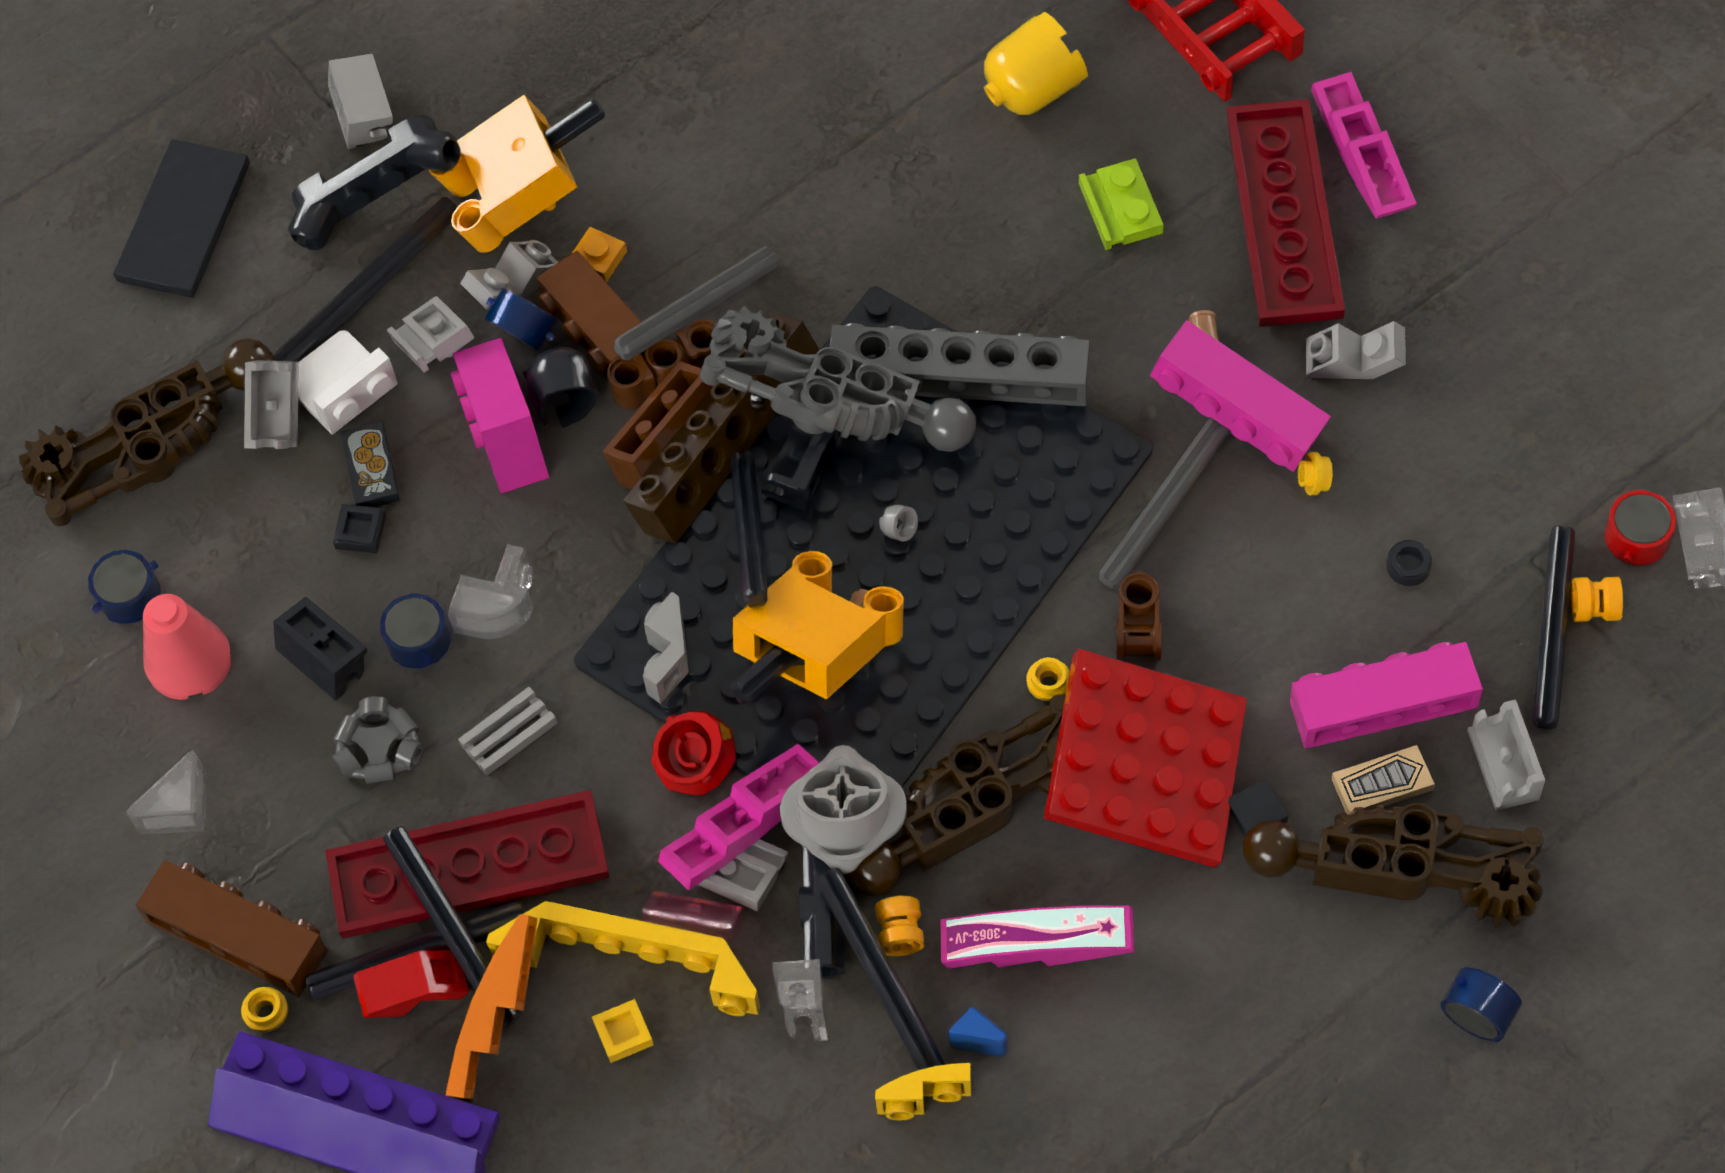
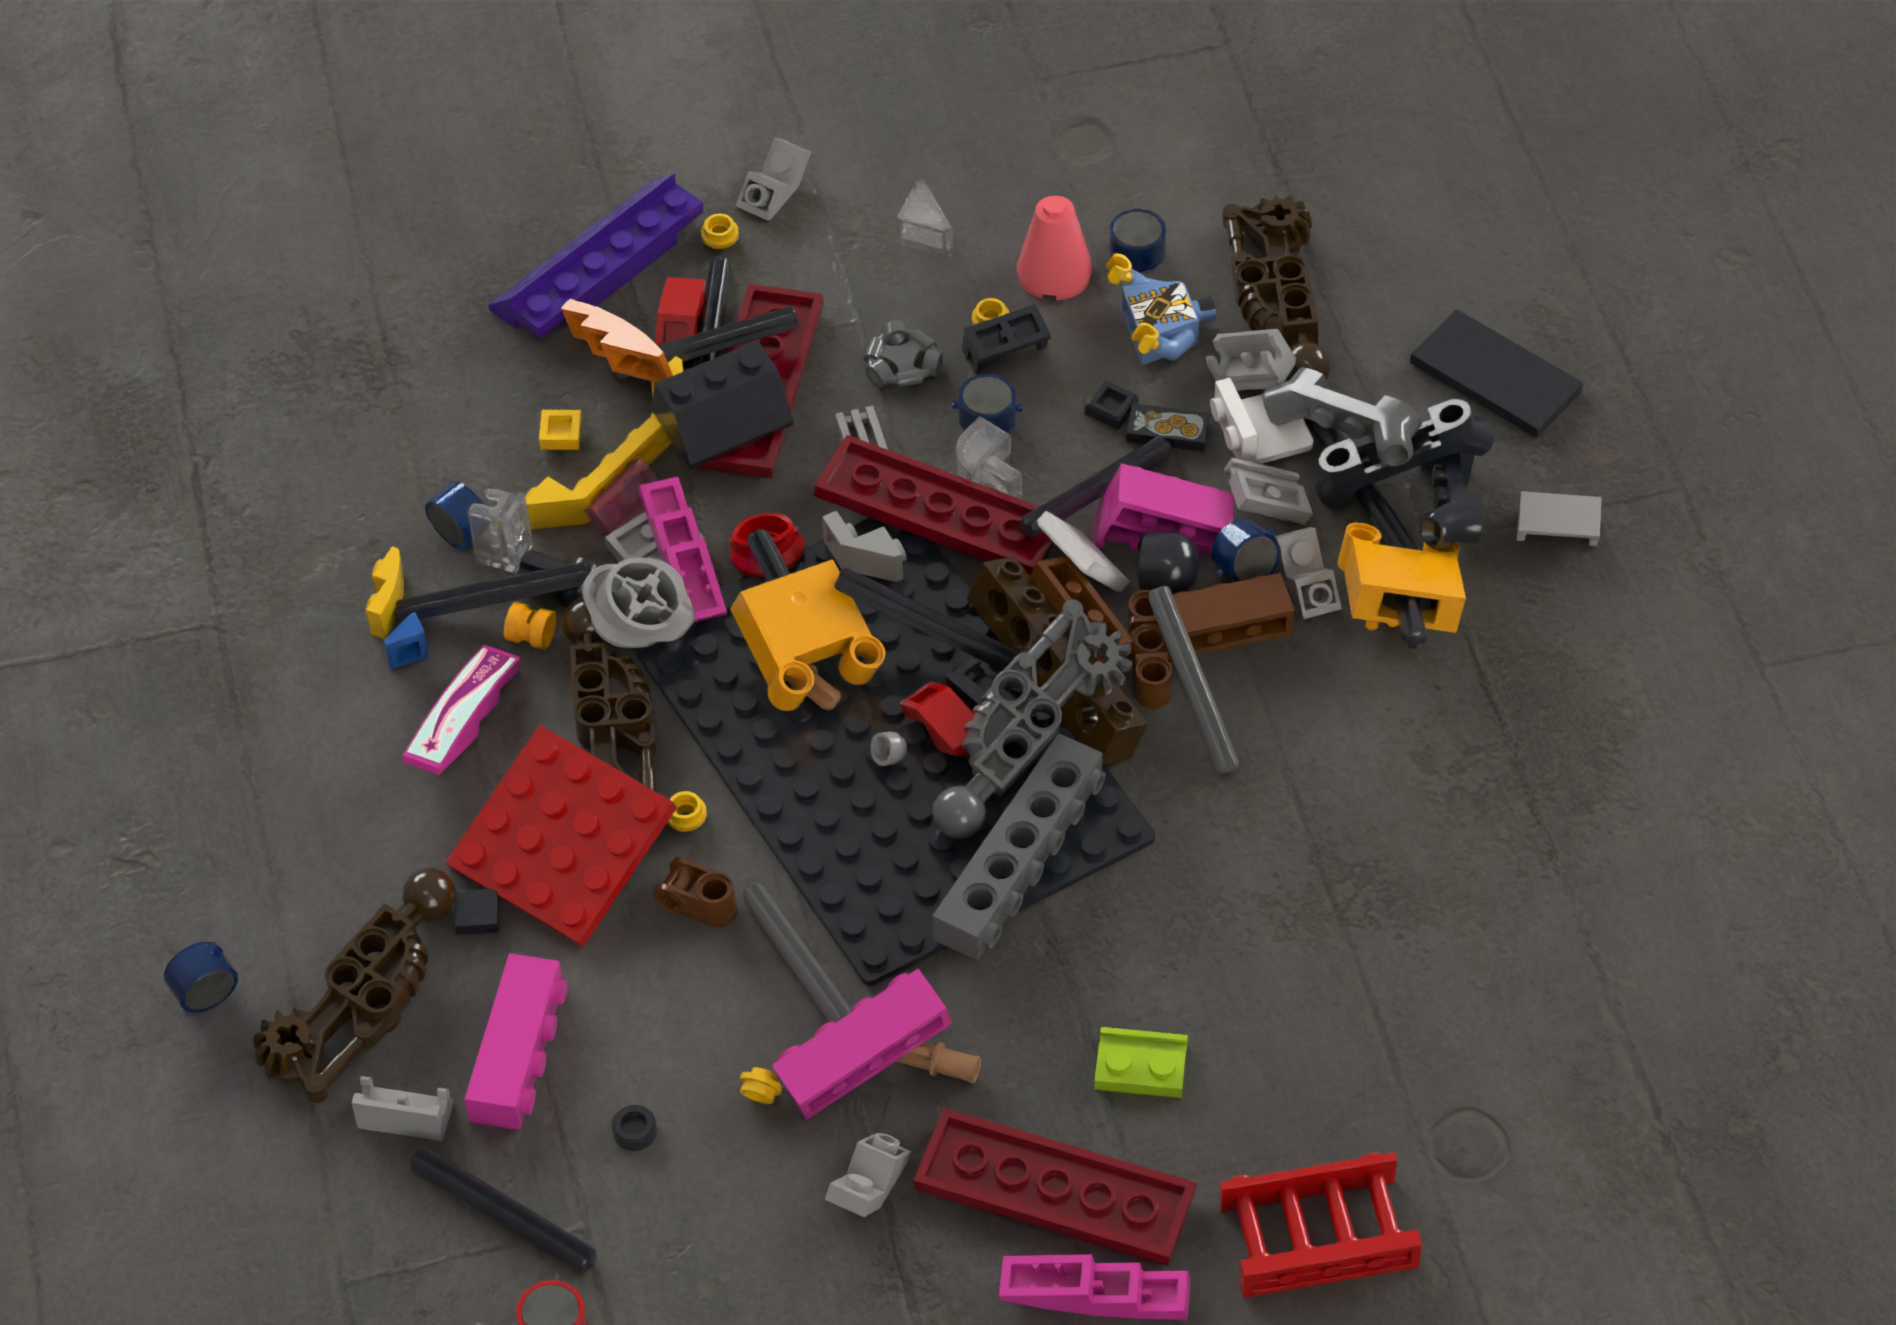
camera: 110 degrees right, 10 degrees down
reddish brown brick [135,860,328,997] -> none
light orange plate [572,227,627,282] -> none
yellow cylinder [984,12,1088,115] -> none
tile [1332,745,1435,814] -> none
light orange wheel [1571,577,1623,622] -> none
none -> clear blue piece [425,481,491,549]
none -> black slope [652,340,794,469]
none -> light grey slope [736,137,811,220]
none -> dark red plate [814,434,1066,575]
none -> red slope [899,681,974,757]
none -> yellow plate [972,298,1010,325]
none -> black axle [1019,436,1172,538]
none -> white tile [1037,511,1130,592]
none -> torso [1106,253,1216,365]
none -> dark grey plate [1262,367,1422,467]
none -> black plate [1315,399,1495,509]

